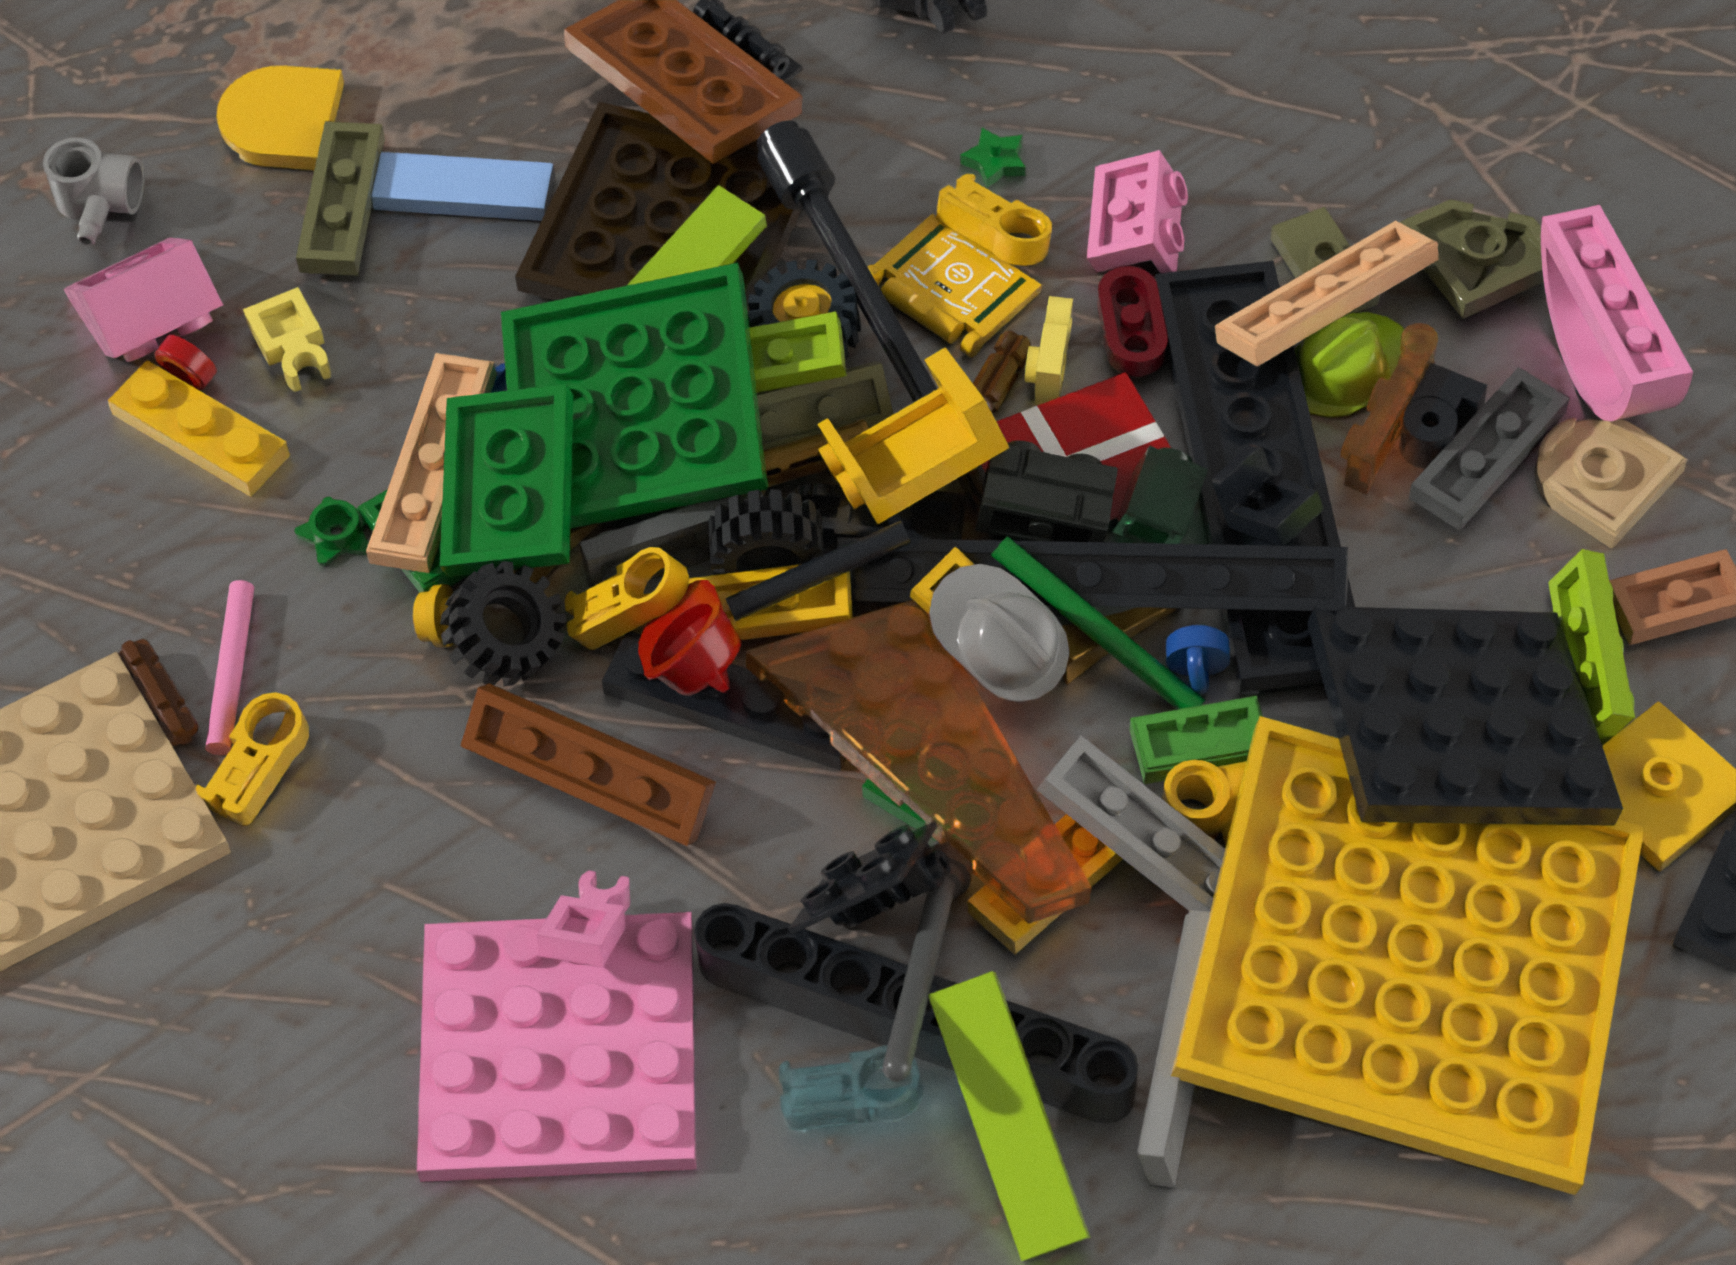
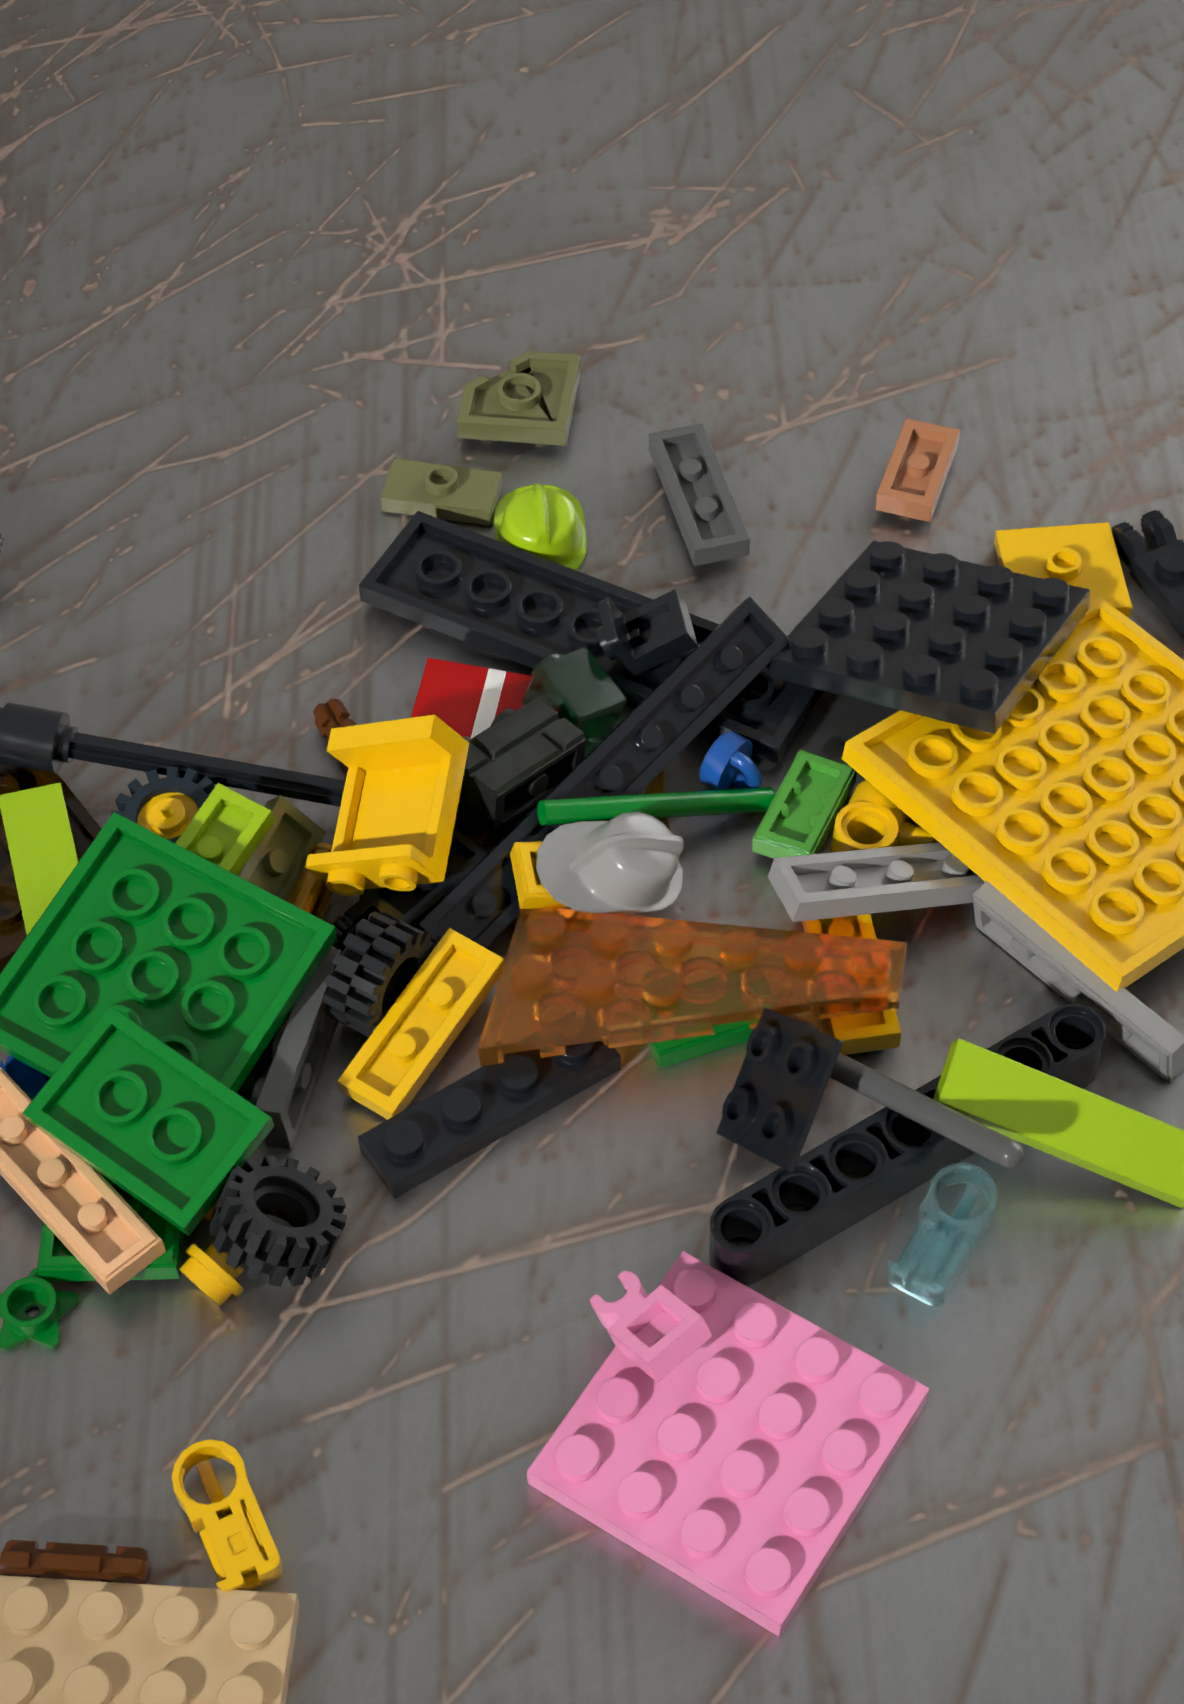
camera: 55 degrees left, 5 degrees down
bright pink bar [205,580,255,755] -> none
dark orange plate [460,683,716,846] -> none
yellow piece [564,547,689,650] -> none
red piece [638,580,742,696] -> none
black bar [725,520,911,621] -> none
yellow piece [867,213,1042,358] -> none
yellow piece [936,174,1052,266] -> none
green piece [960,127,1026,188] -> none
light yellow plate [1025,296,1073,406] -> none
bright pink bracket [1087,150,1188,273] -> none
dark red plate [1097,266,1168,377] -> none
light nougat tile [1215,221,1439,366] -> none
clear orange plate [1340,323,1438,495] -> none
black leg [1399,363,1488,469] -> none
tan tile [1535,418,1687,549] -> none
bright pink window [1541,205,1693,421] -> none
lime plate [1548,549,1635,746] -> none

